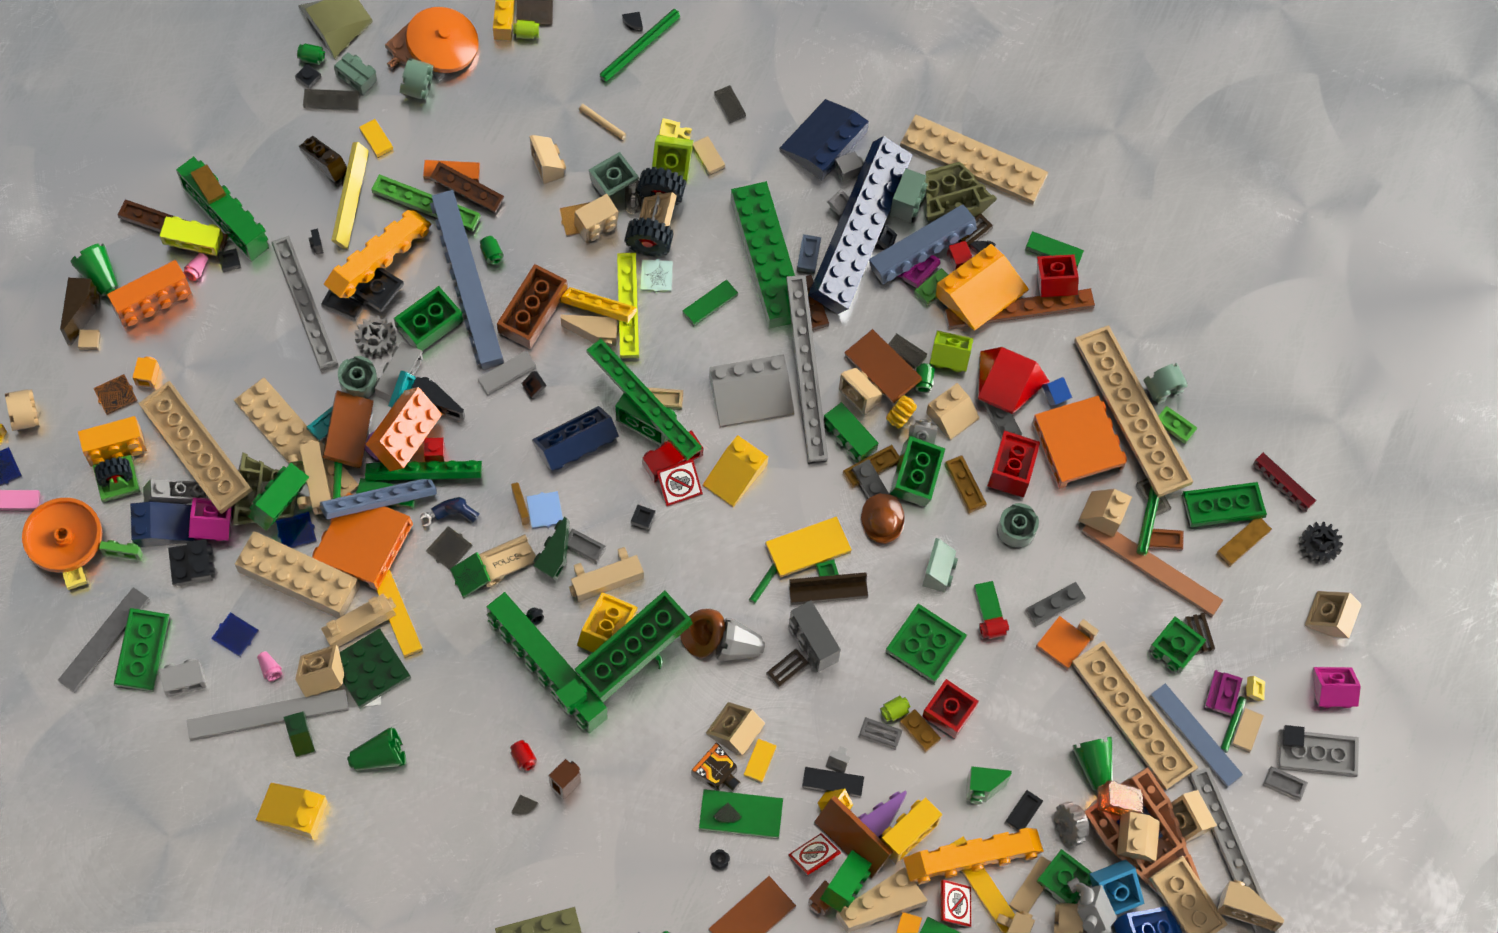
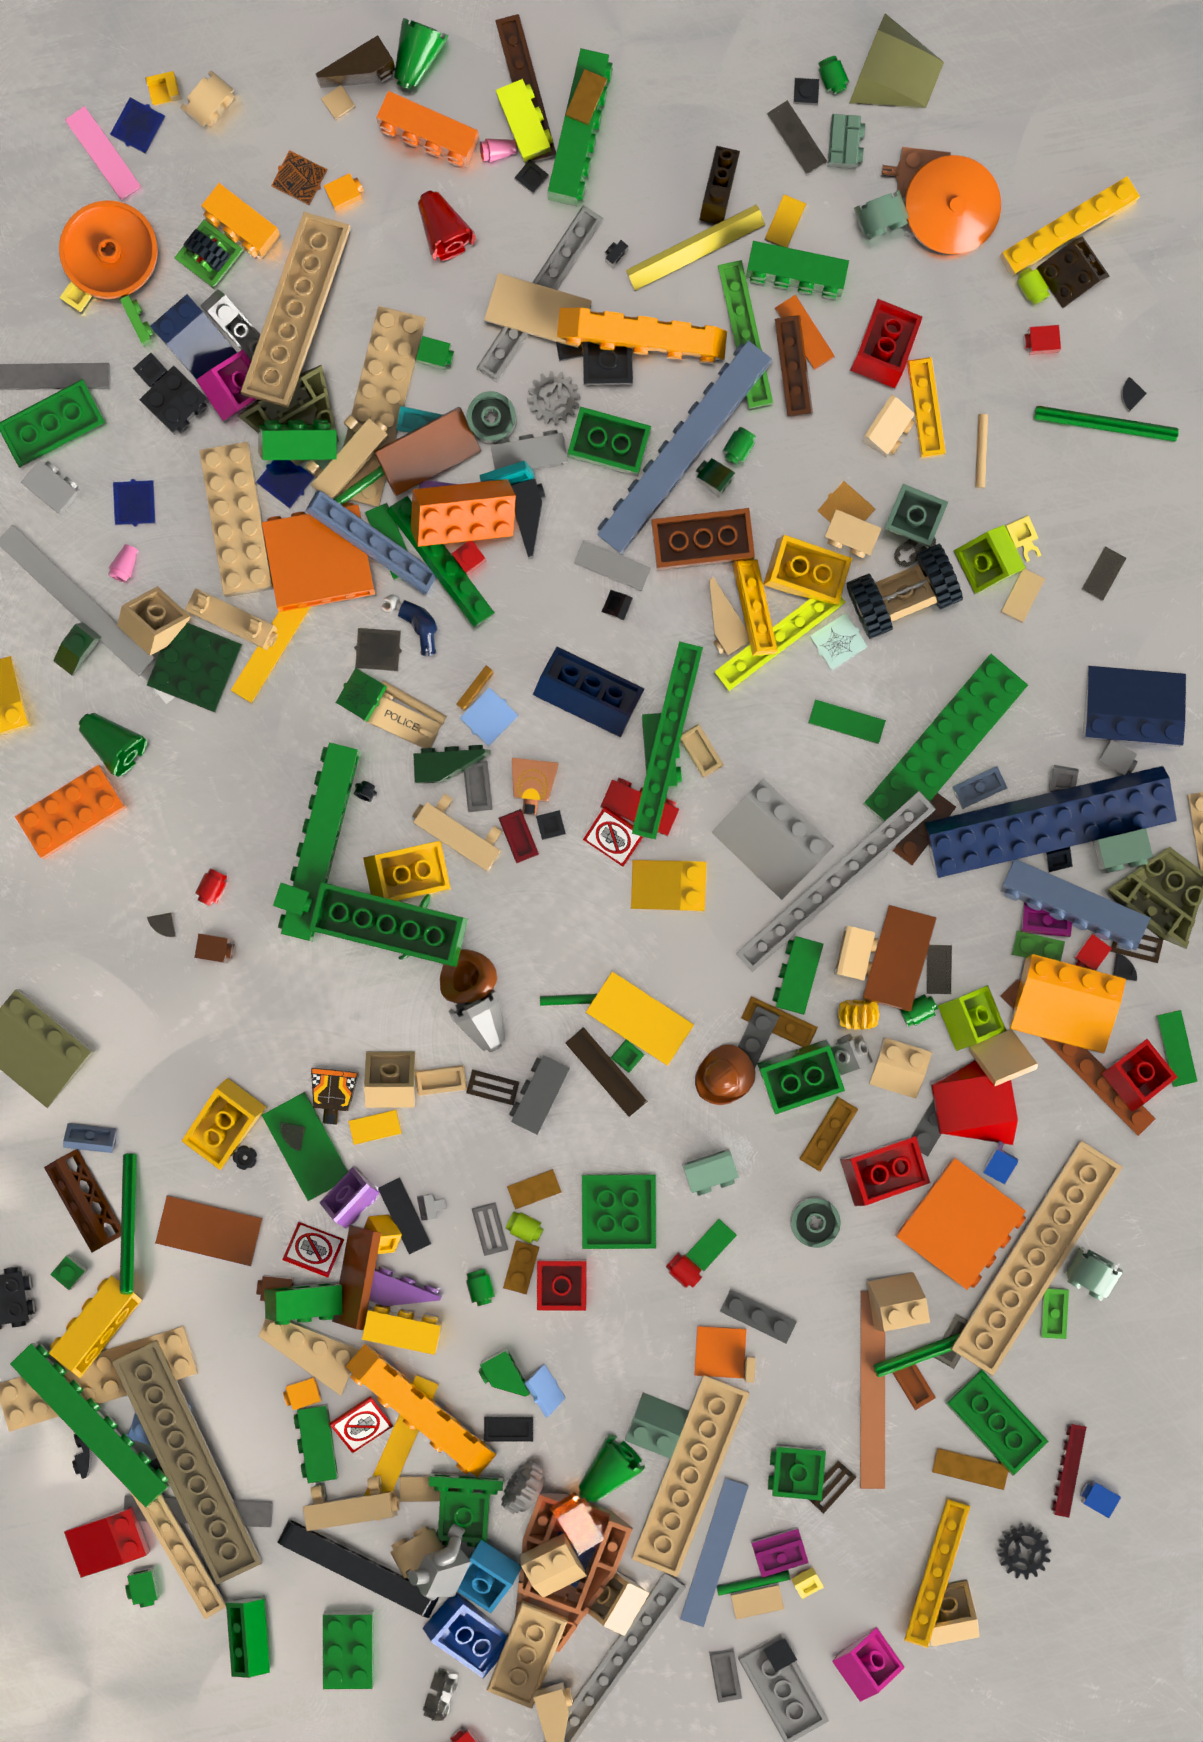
camera: 60 degrees right, 20 degrees up
none -> orange brick [14,765,127,859]
none -> black plate [133,353,167,388]
none -> yellow slope [181,1078,266,1170]
none -> medium lavender slope [320,1167,380,1228]
none -> tan tile [415,1065,467,1096]
none -> green brick [416,336,454,370]
none -> red cone [418,190,476,261]
none -> green plate [429,1473,504,1495]
none -> green brick [466,1269,495,1306]
none -> tan tile [484,273,592,348]
none -> dark red tile [498,809,539,864]
none -> pearl gold tile [507,1169,561,1210]
none -> nougat torso [512,758,559,815]
none -> light blue piece [525,1364,565,1417]
none -> sand green slope [625,1392,689,1459]
none -> dark green slope [695,458,735,498]
none -> green brick [746,241,849,299]
none -> yellow slope [763,535,852,605]
none -> red slope [850,299,923,388]
none -> yellow tile [904,1499,971,1648]
none -> yellow tile [907,357,946,458]
none -> tan tile [969,1029,1038,1086]
none -> red brick [1024,325,1061,355]
none -> blue brick [1080,1480,1121,1518]

